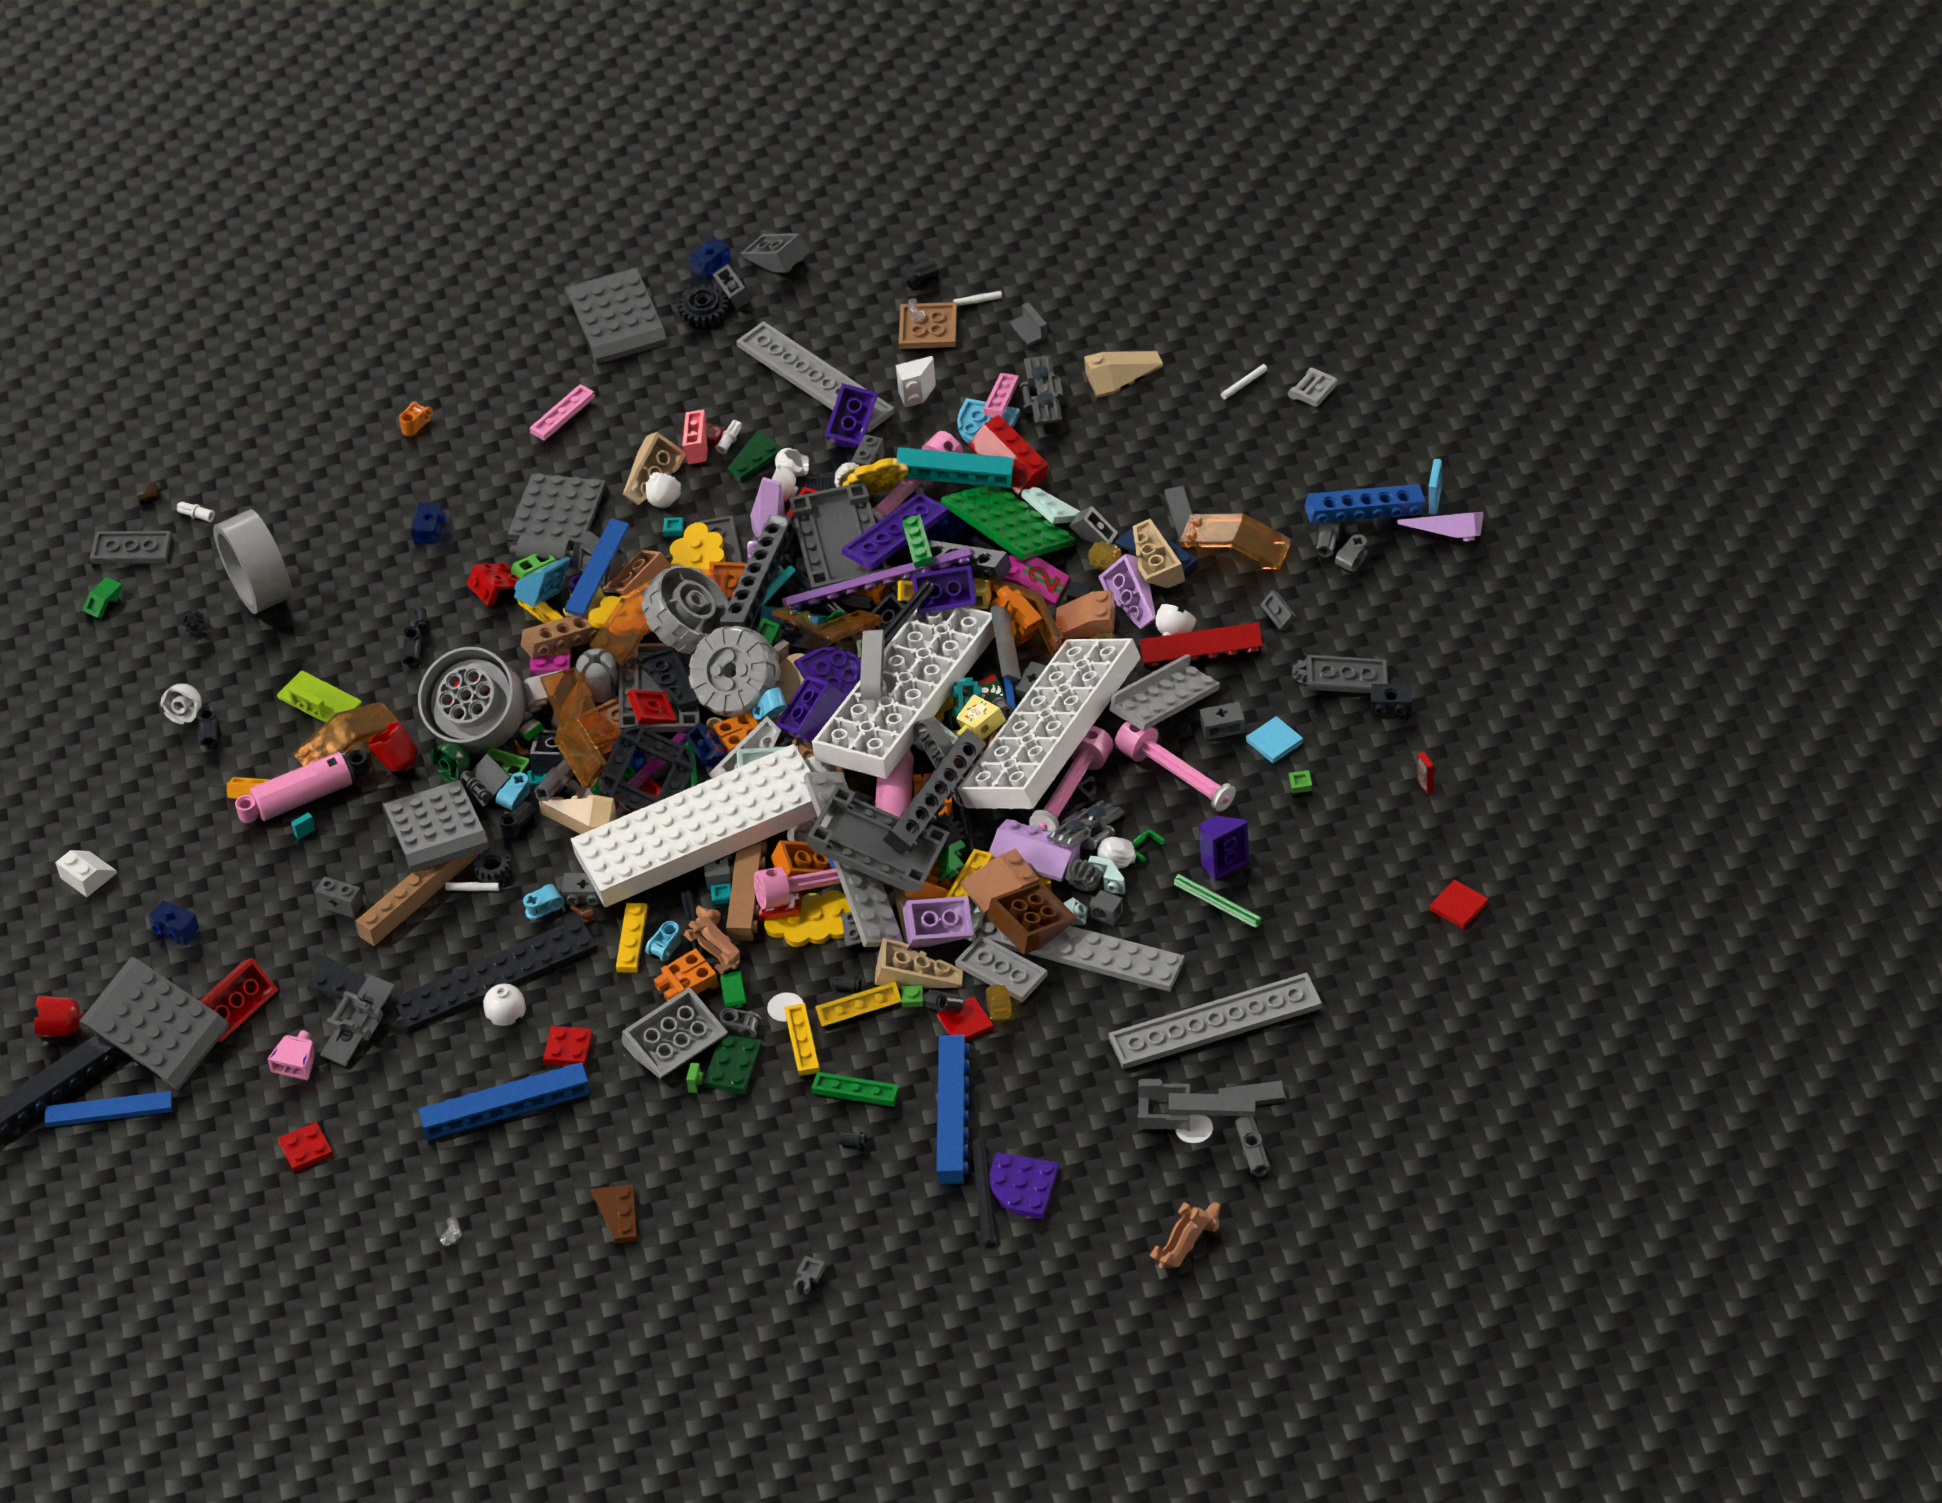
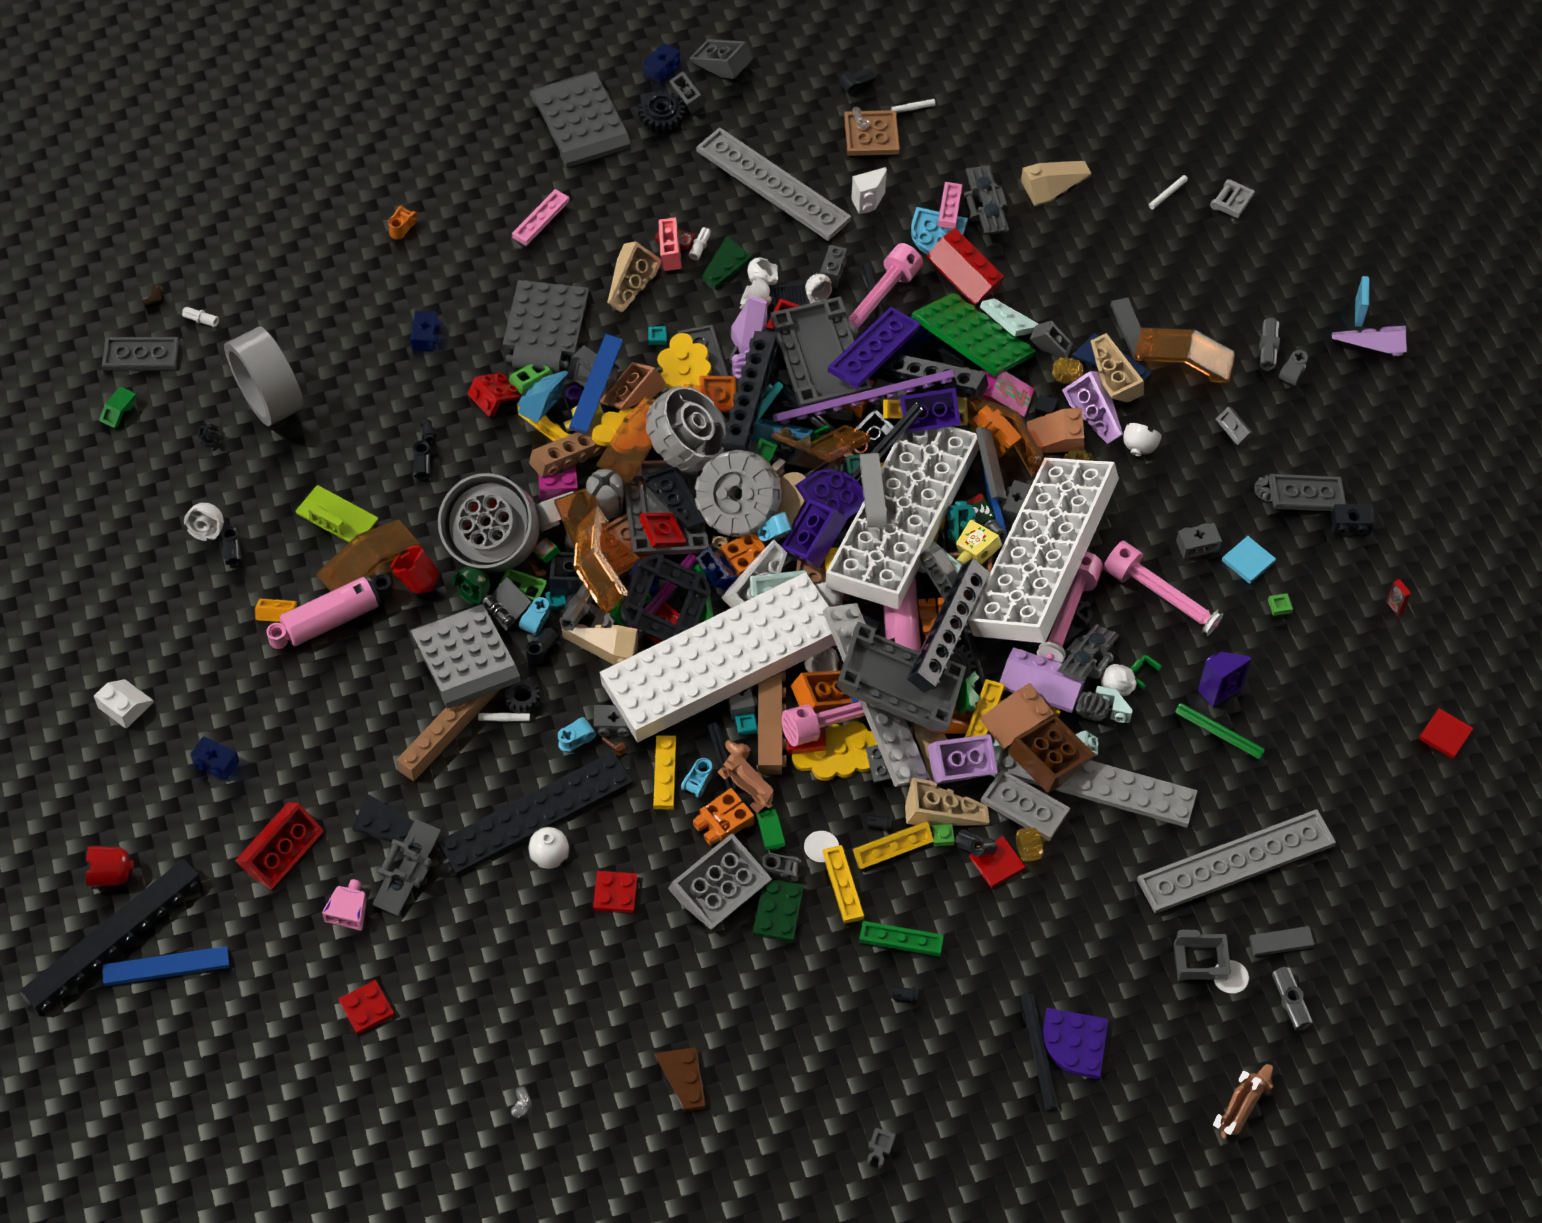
camera: 10 degrees left, 10 degrees up
dark grey slope [79,957,230,1090] -> none
teal tile [291,813,315,839] -> none
dark grey brick [315,877,364,918] -> none
blue brick [418,1062,590,1140] -> none
white hair [646,472,681,508] -> none
bright green plate [686,1063,704,1093] -> none
dark purple slope [825,383,878,447] -> none
yellow plate [842,458,909,497] -> none
teal brick [896,447,1014,488] -> none
green plate [902,514,934,569] -> none
blue brick [937,1035,970,1184] -> none
dark grey panel [1010,302,1048,346] -> none
dark grey brick [1089,890,1123,926] -> none
light grey bracket [1109,654,1220,731] -> none
red brick [1140,622,1262,667] -> none
dark grey tile [1168,1093,1255,1116] -> none
blue brick [1305,484,1425,524] -> none

